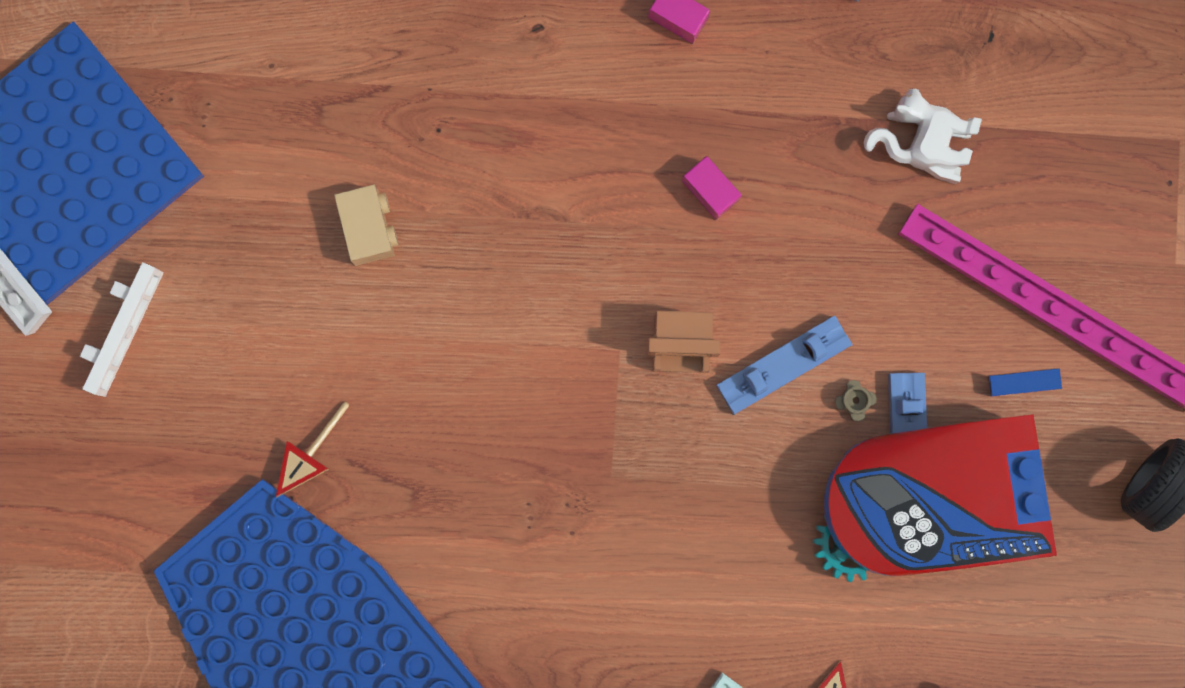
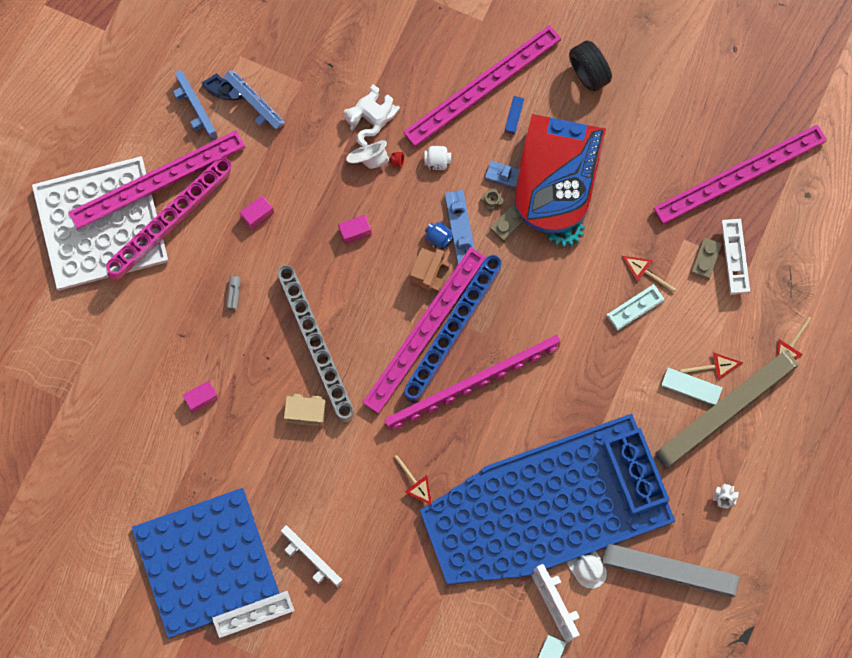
camera: 65 degrees left, 10 degrees down
none -> dark pink piece [183,381,218,413]
none -> light grey piece [226,276,241,310]
none -> light grey beam [278,265,354,423]
none -> white piece [347,140,389,169]
none -> dark pink plate [362,247,486,414]
none -> dark pink plate [384,335,561,430]
none -> red hinge [390,152,404,167]
none -> blue beam [405,255,501,403]
none -> white head [425,146,451,170]
none -> blue head [425,222,453,250]
none -> dark tan plate [490,203,524,242]

